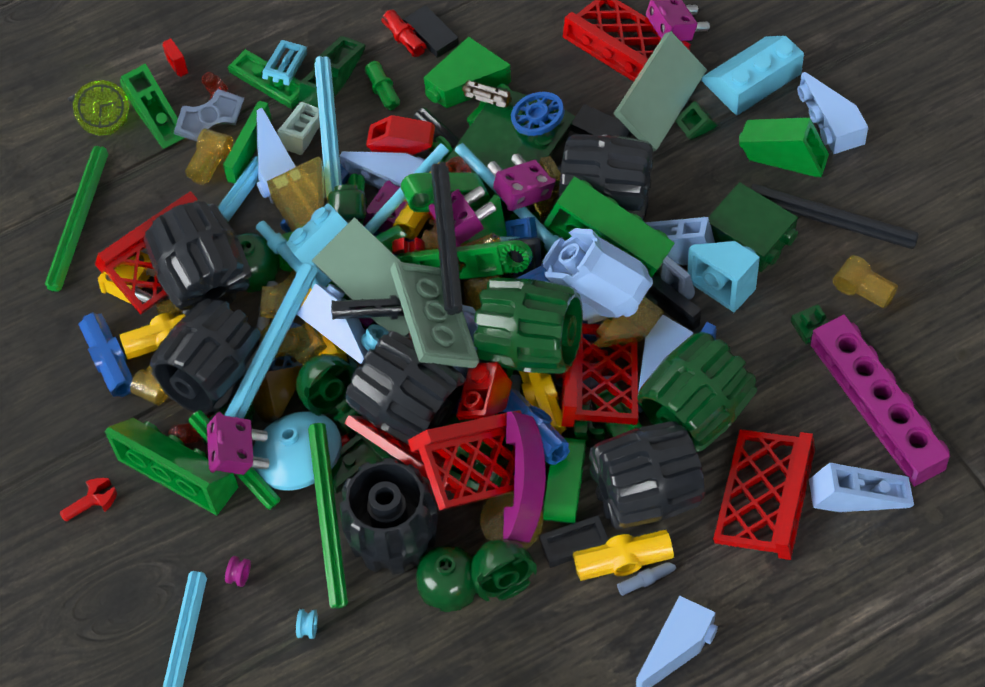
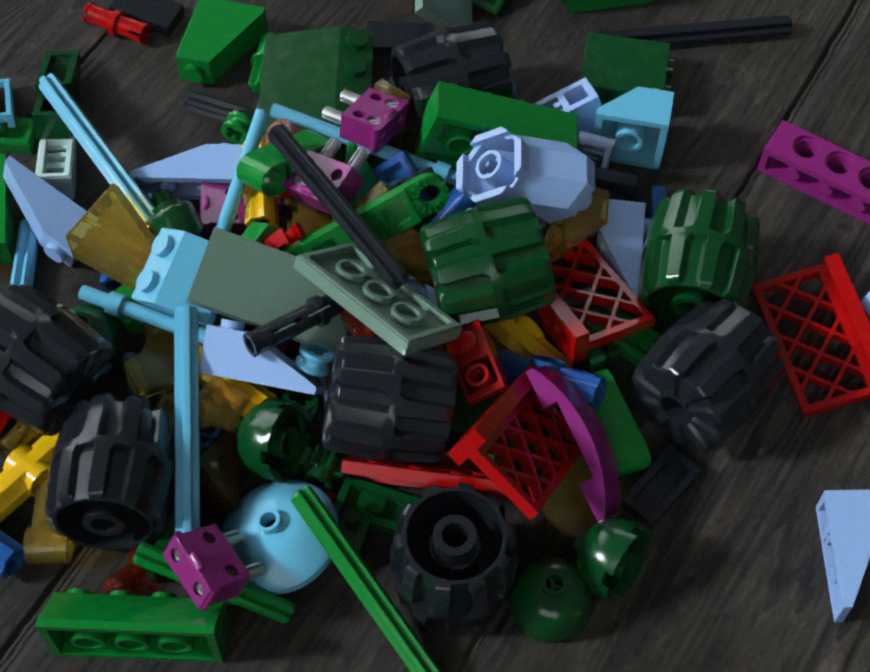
camera: 35 degrees left, 0 degrees up
green axle [364,61,400,111] -> none
red slope [366,115,435,155] -> none
axle [462,80,512,108] -> none
blue wheel [511,92,565,136] -> none
yellow piece [573,530,674,581] -> none
sand blue piece [617,562,676,596] -> none
dark green tile [791,304,829,345] -> none
clear yellow piece [833,255,898,309] -> none

